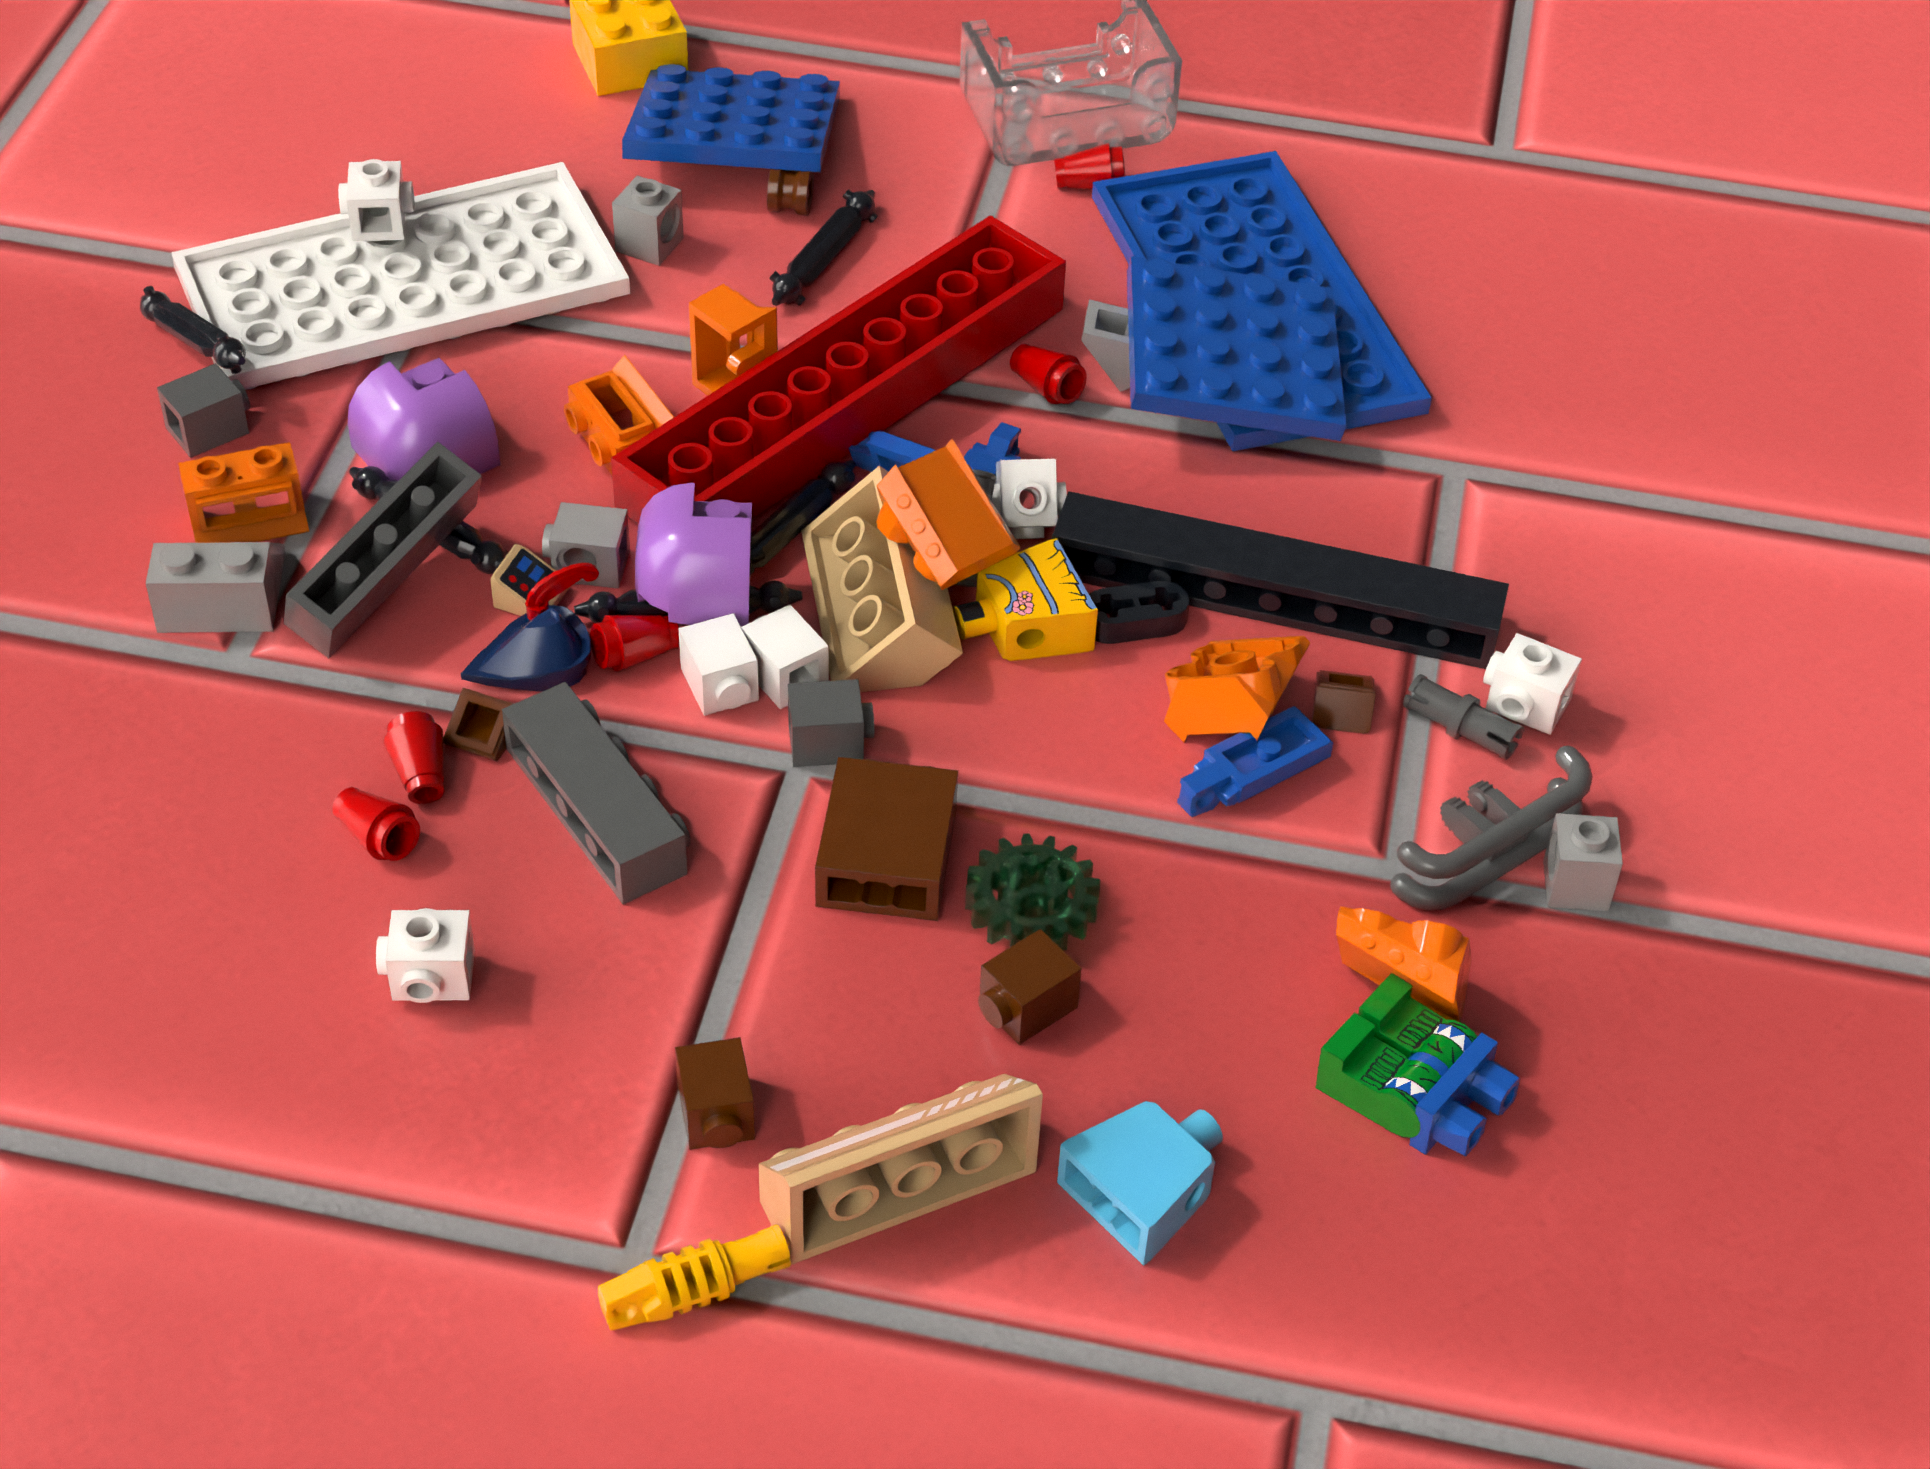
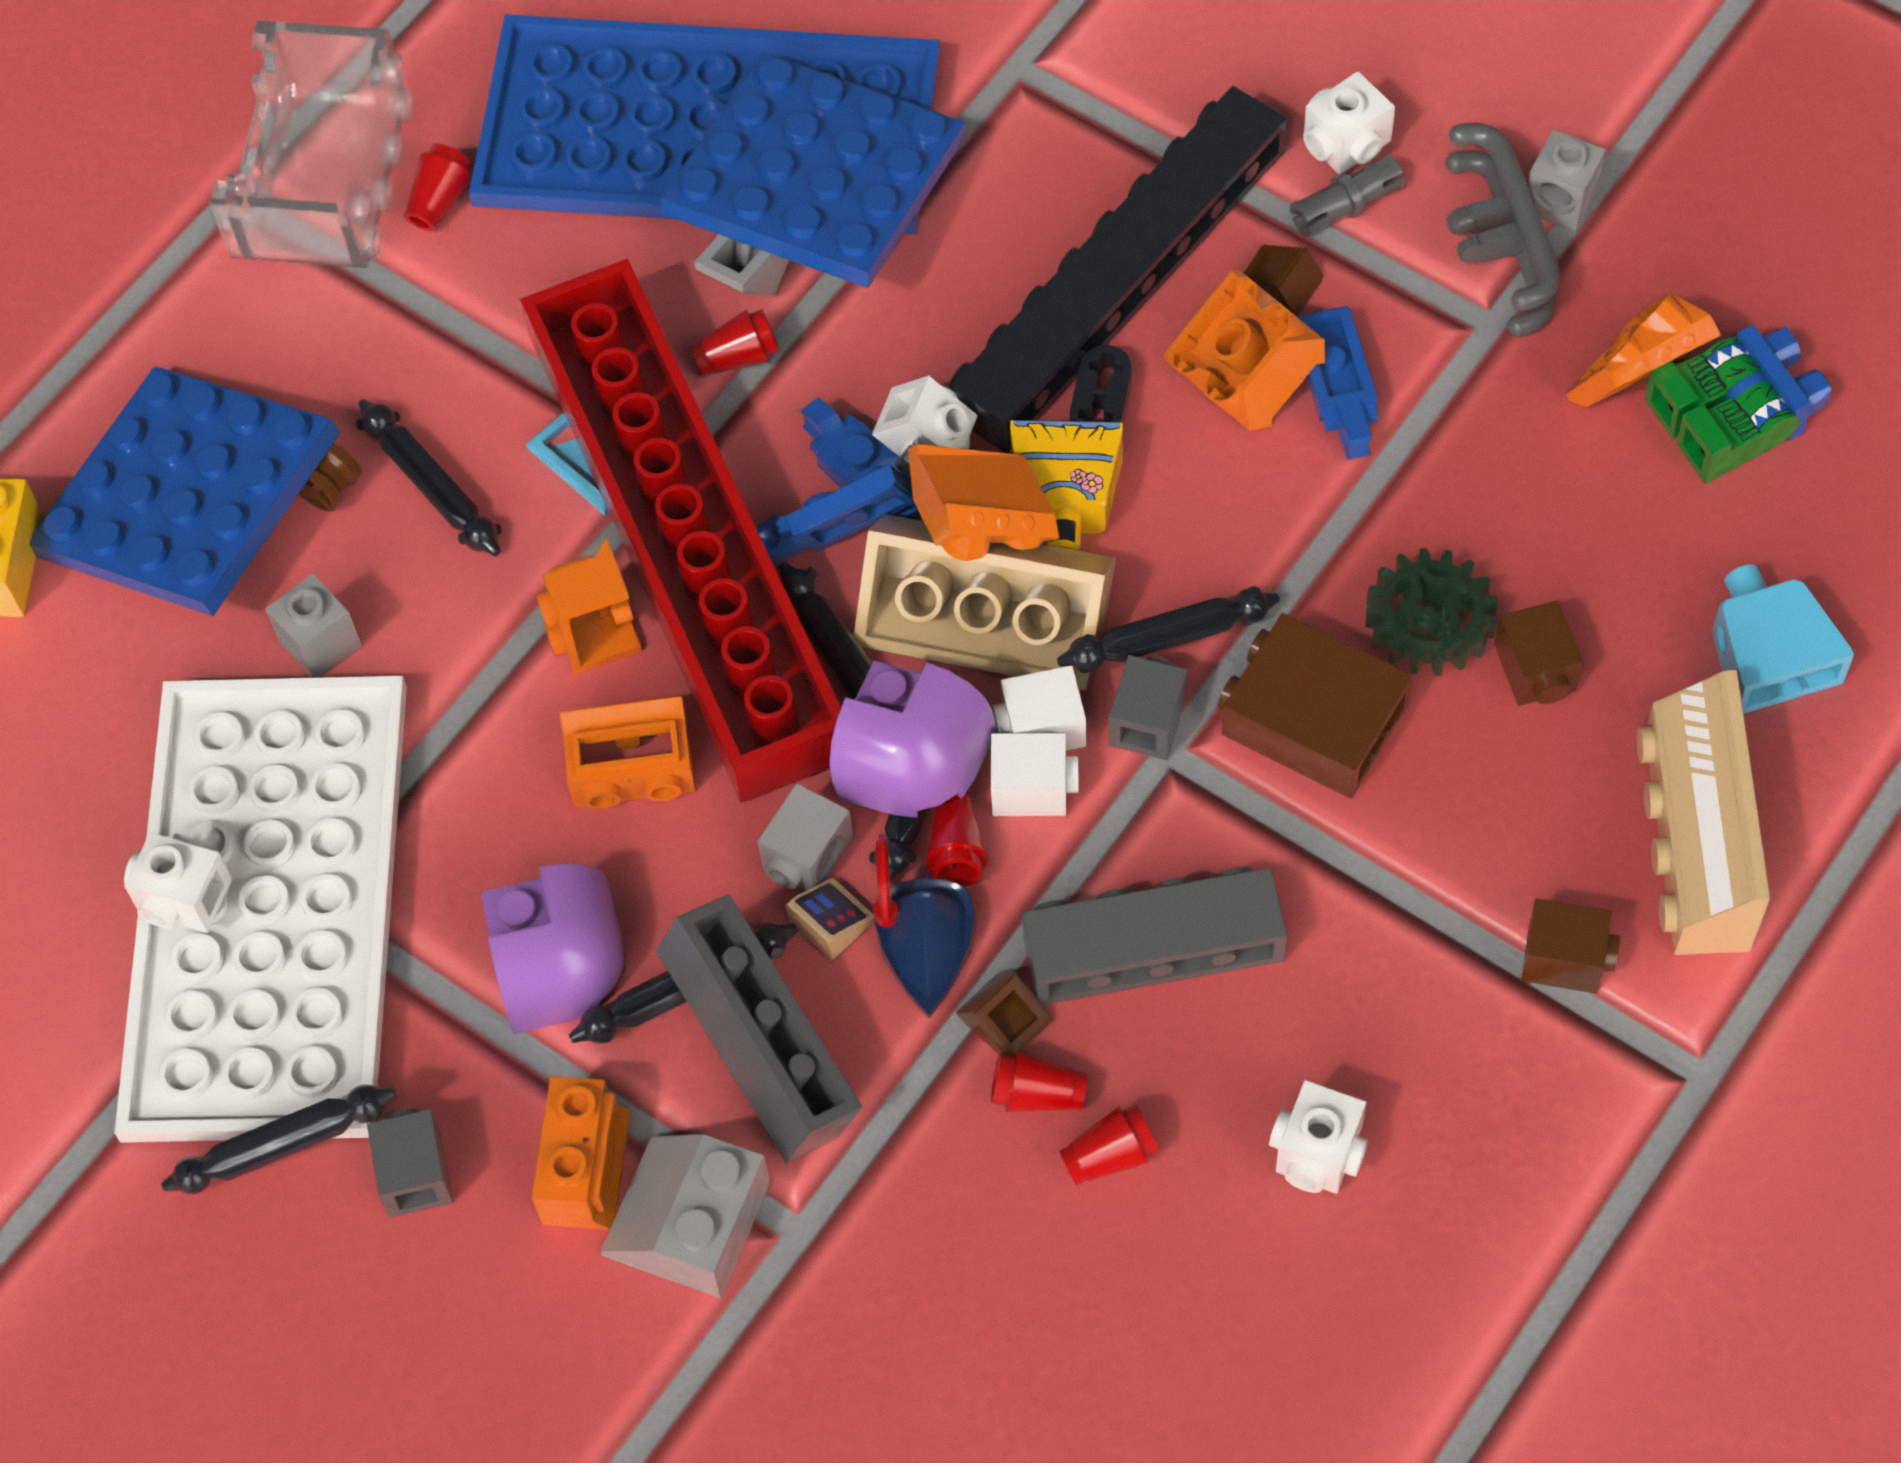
camera: 60 degrees left, 15 degrees up
yellow hinge [598,1224,791,1331] -> none
none -> black wheel [1057,586,1280,673]

